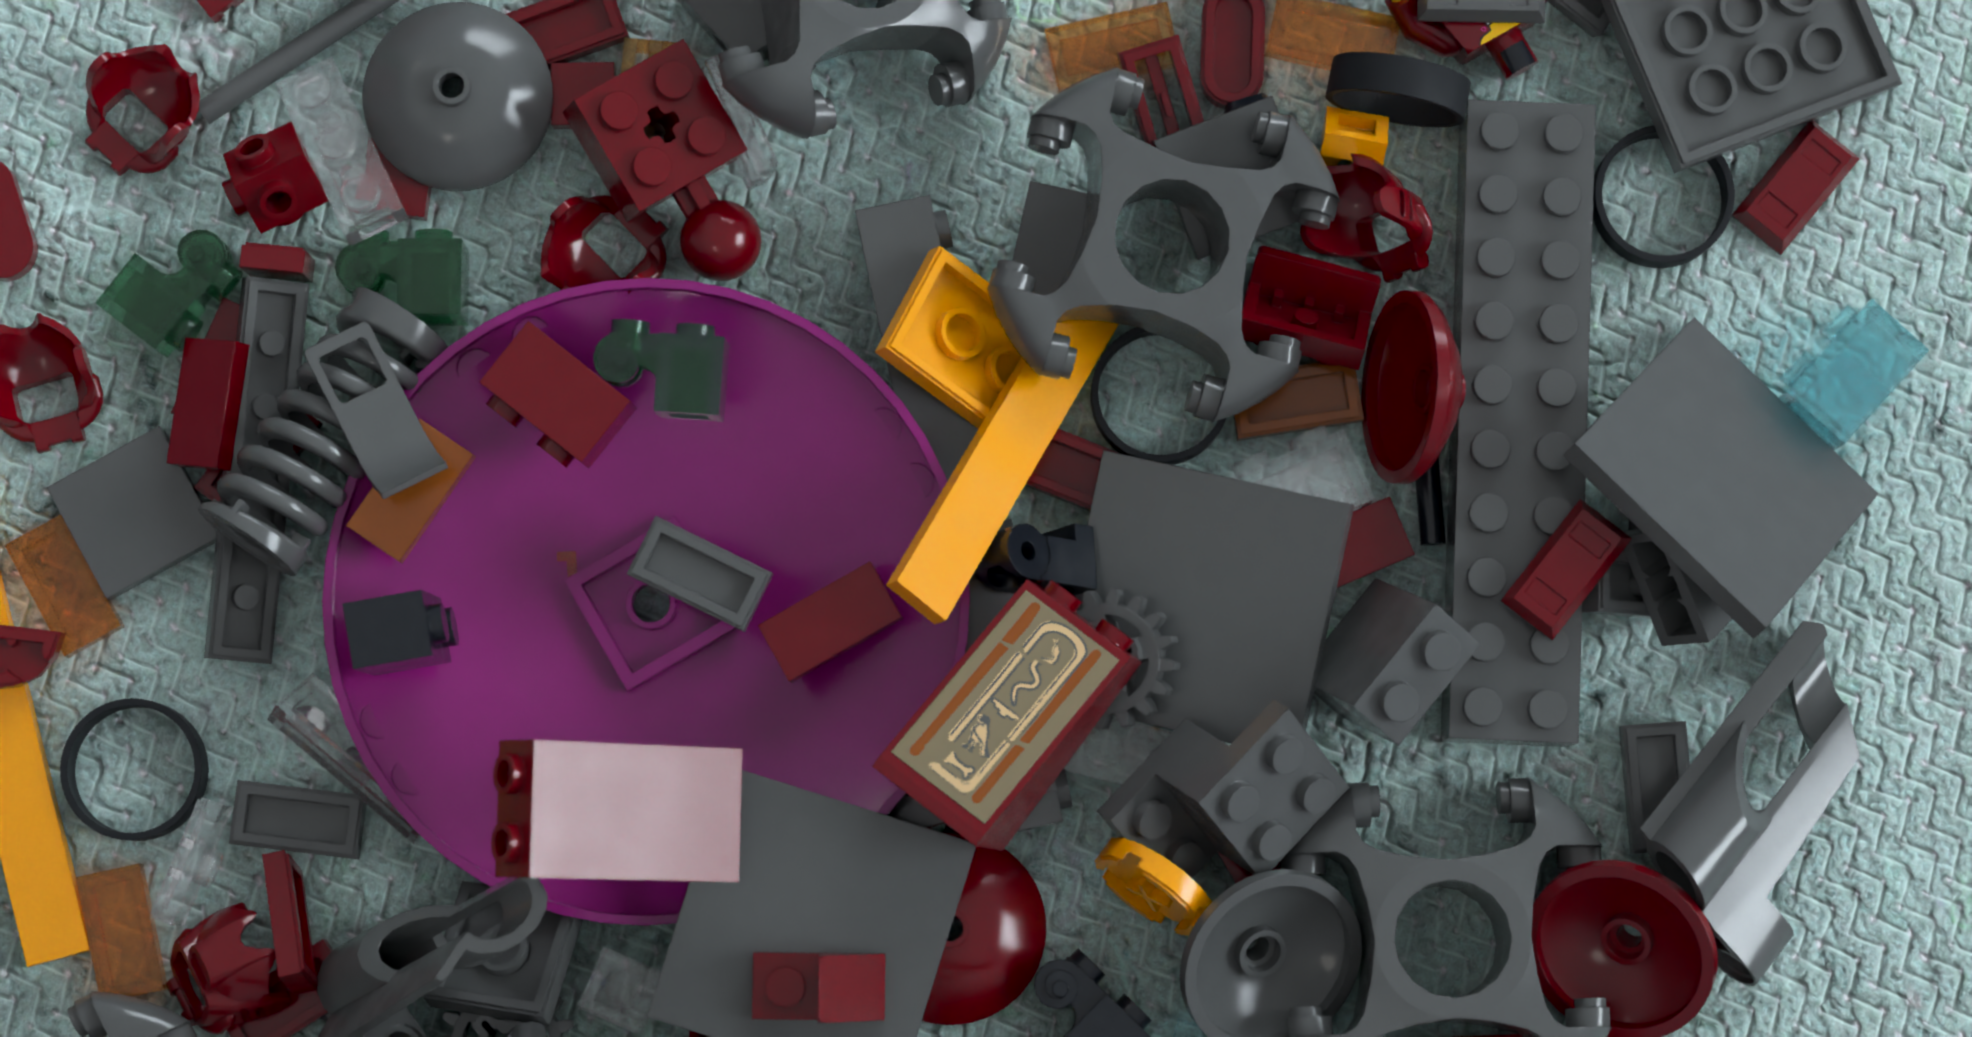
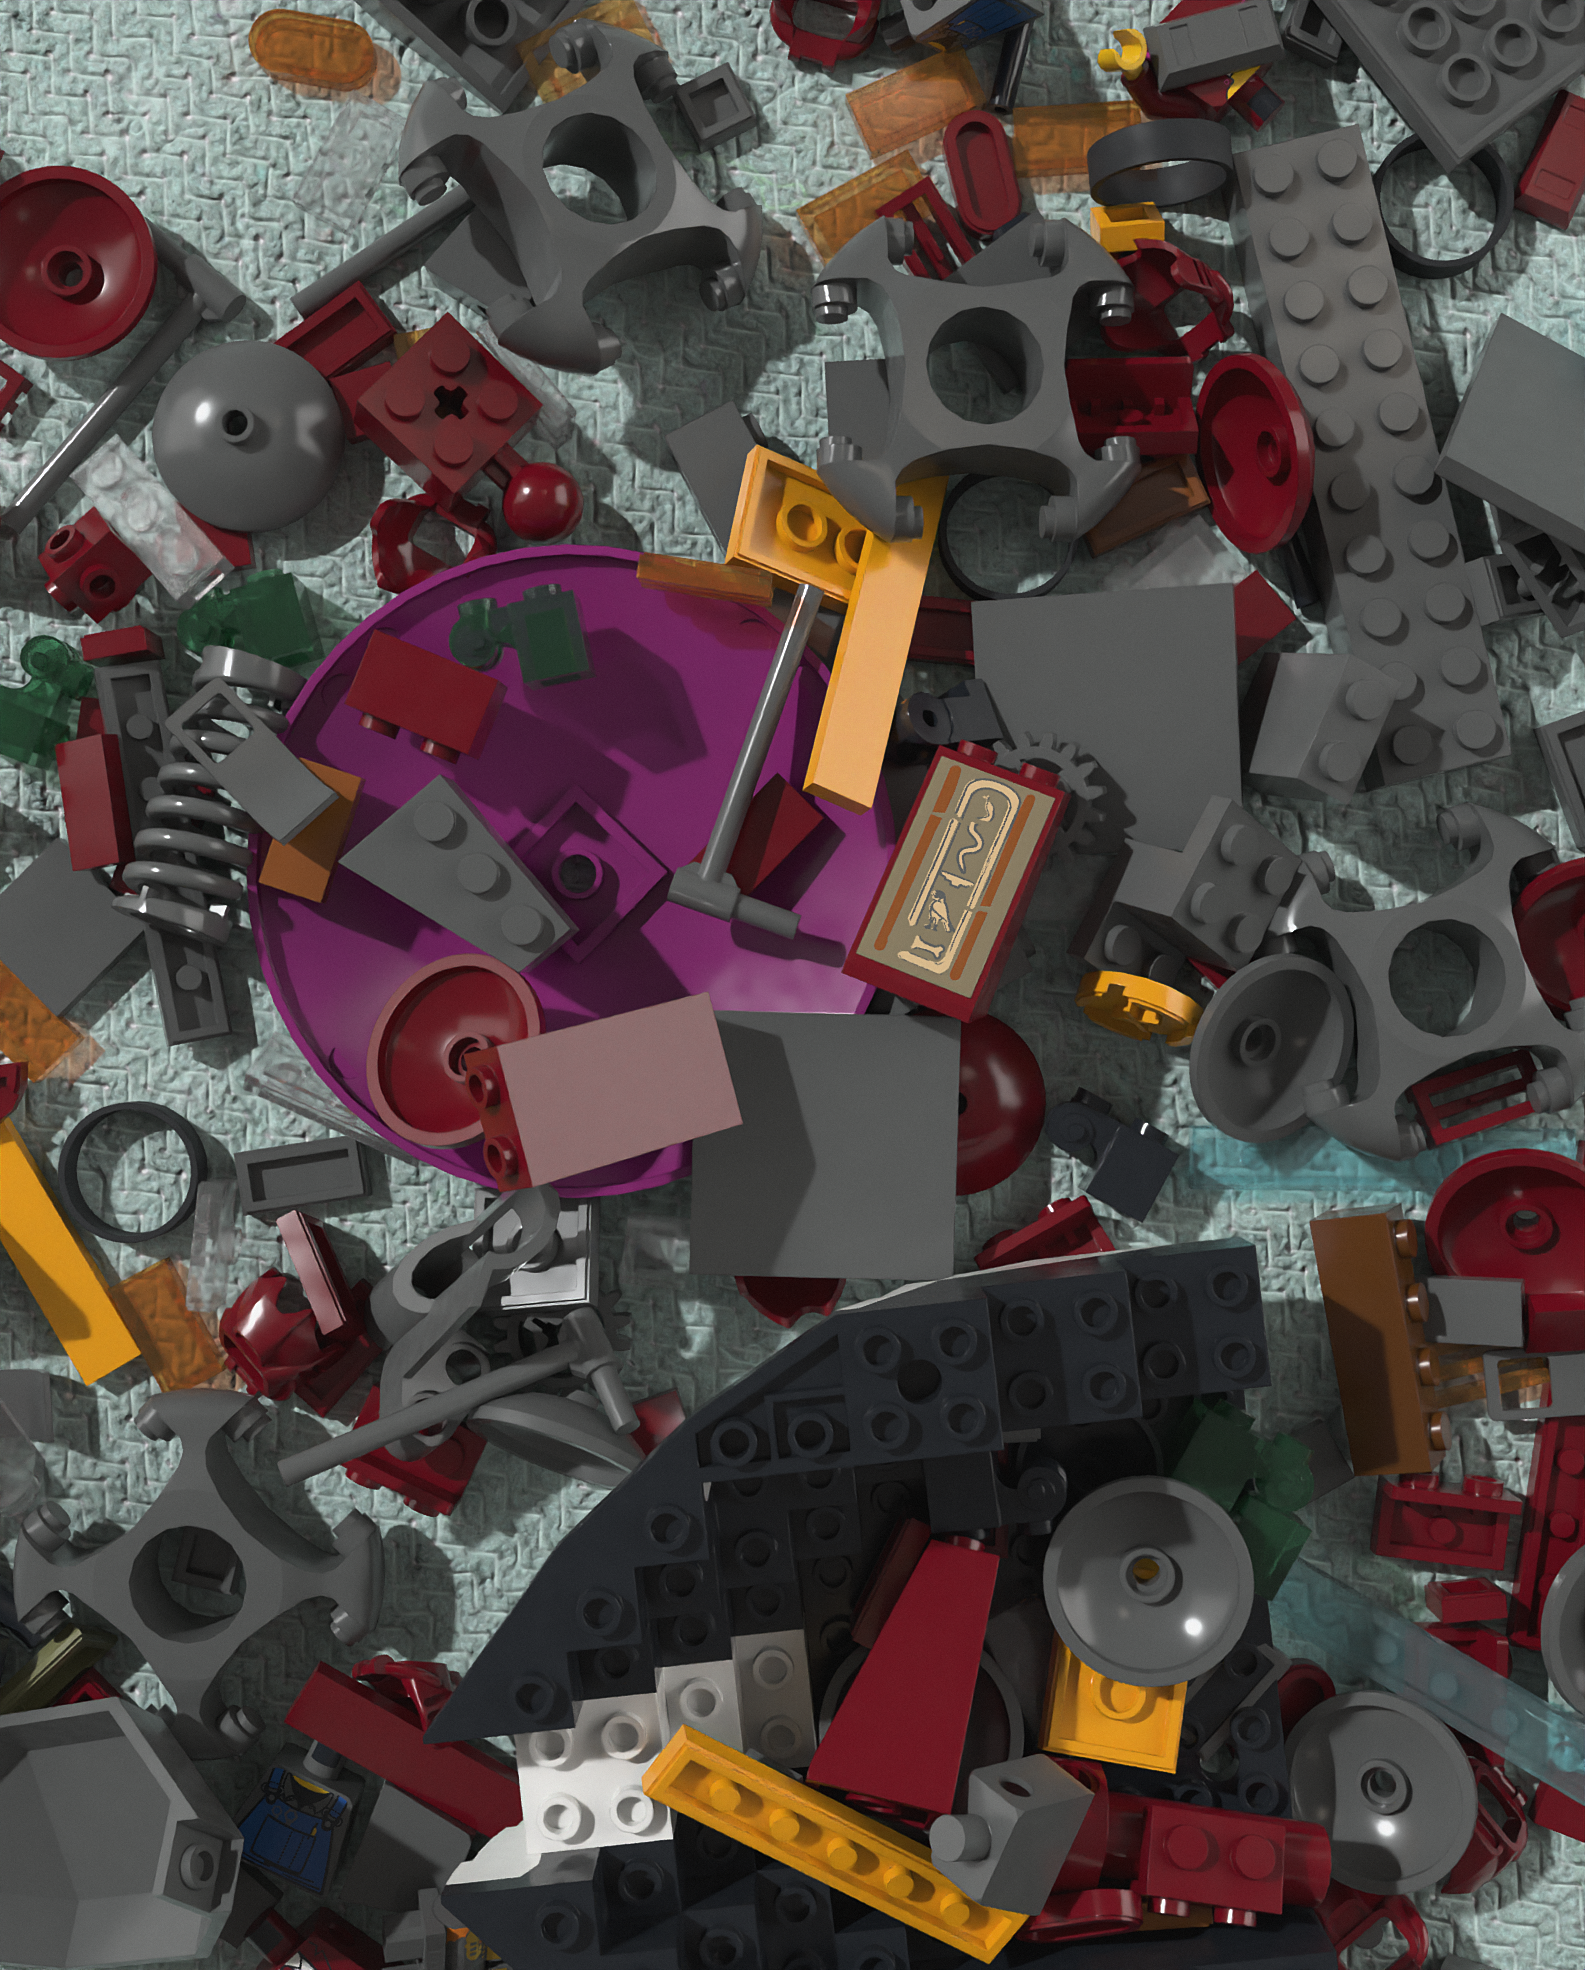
camera: 15 degrees left, 5 degrees up
black brick [342,590,459,676] -> none
dark grey tile [627,516,774,632] -> none
dark red slope [752,952,886,1023] -> none
dark red tile [1501,499,1632,641] -> none
none -> dark grey wedge [337,774,580,973]
none -> dark red dish [366,953,546,1149]
none -> clear orange tile [636,552,775,608]
none -> dark grey bar [667,583,824,940]

